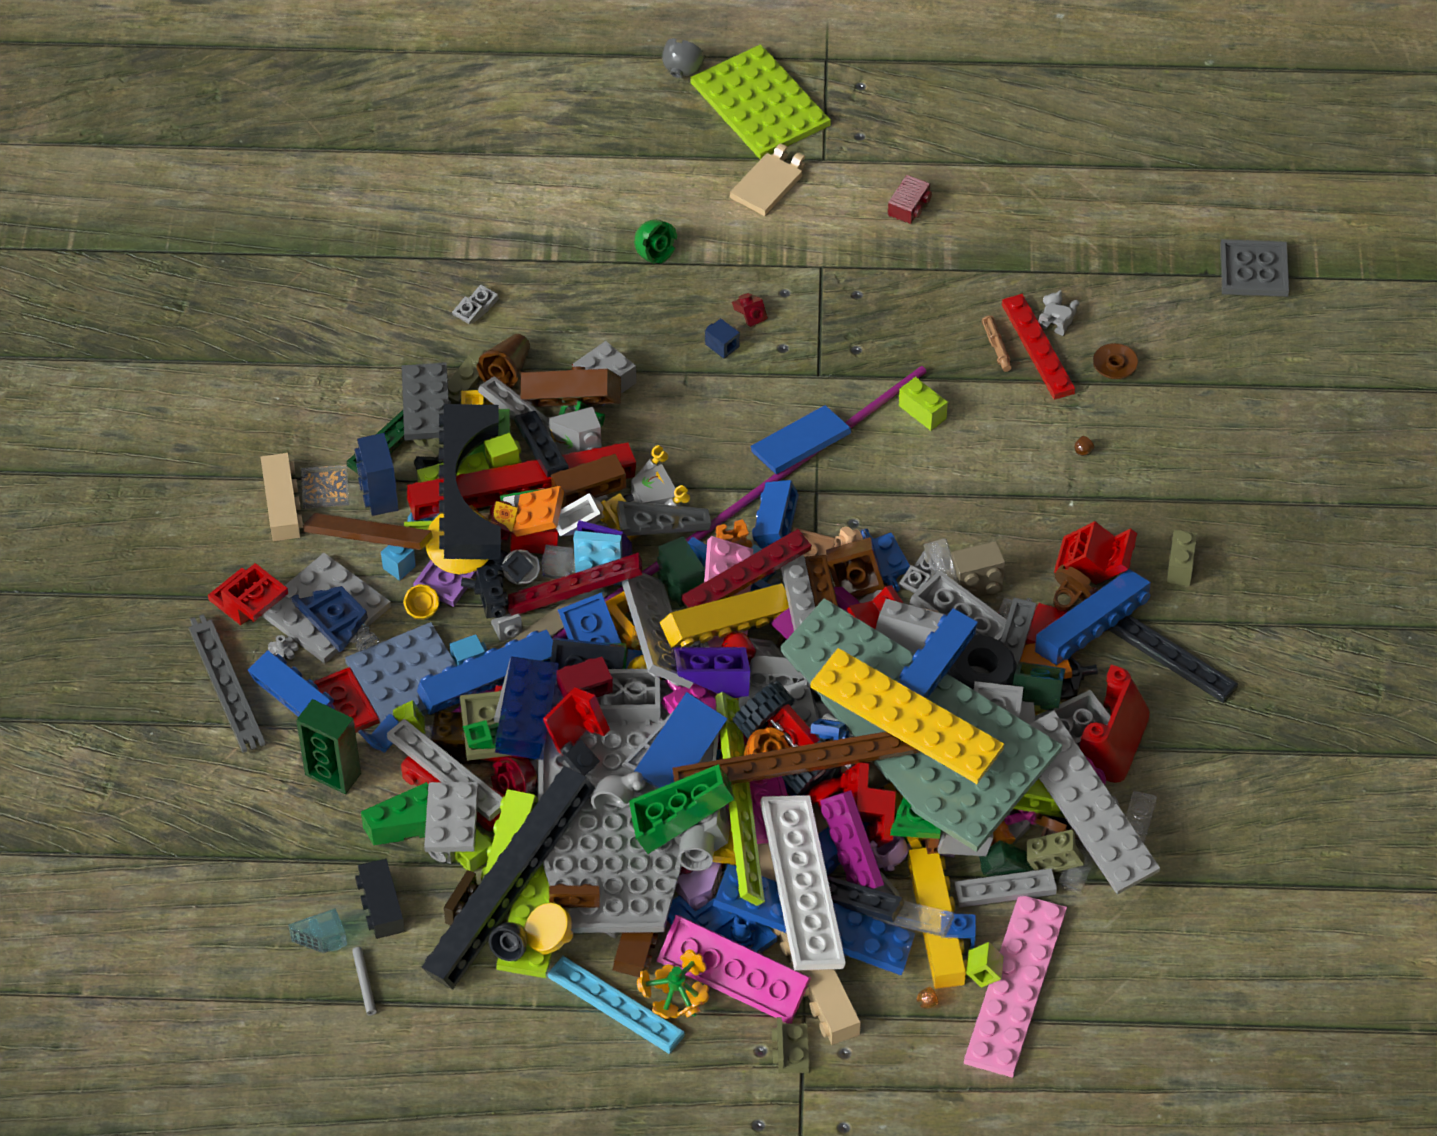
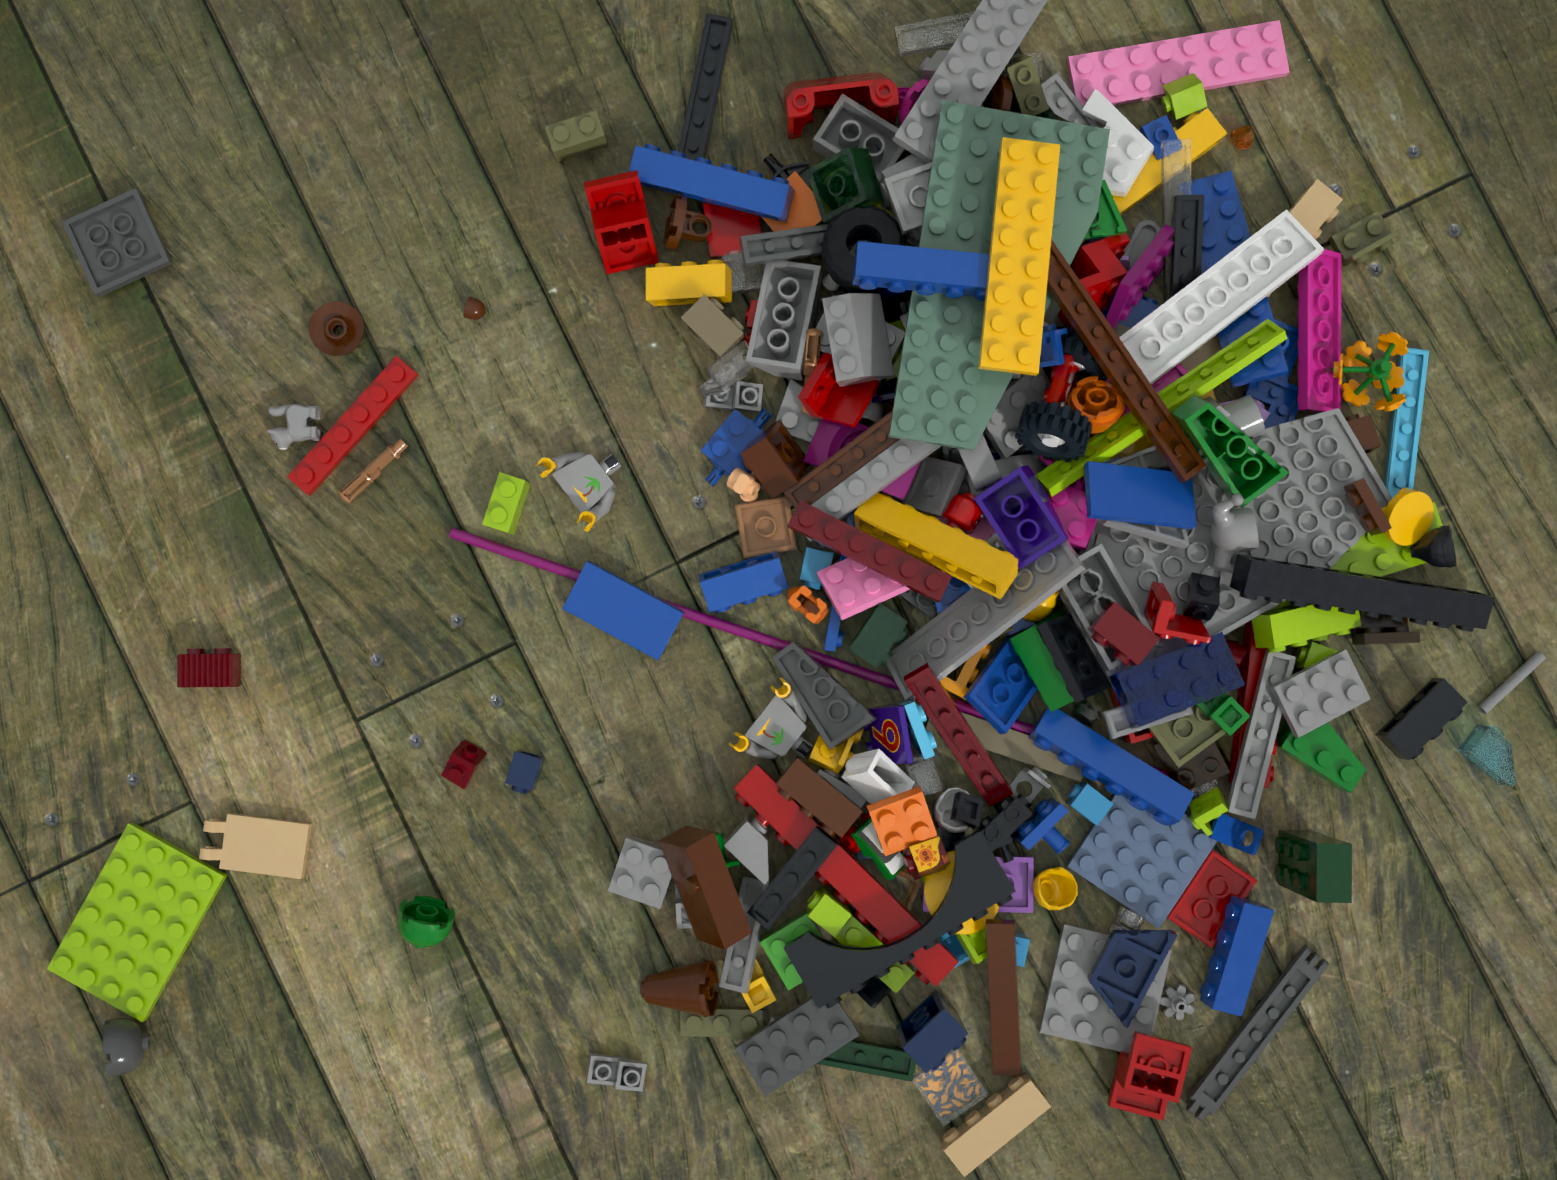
camera: 120 degrees left, 35 degrees up
none -> light grey torso [535,452,621,532]
none -> yellow brick [646,260,732,306]
none -> blue plate [1013,798,1070,854]
none -> white wing [1082,89,1154,197]

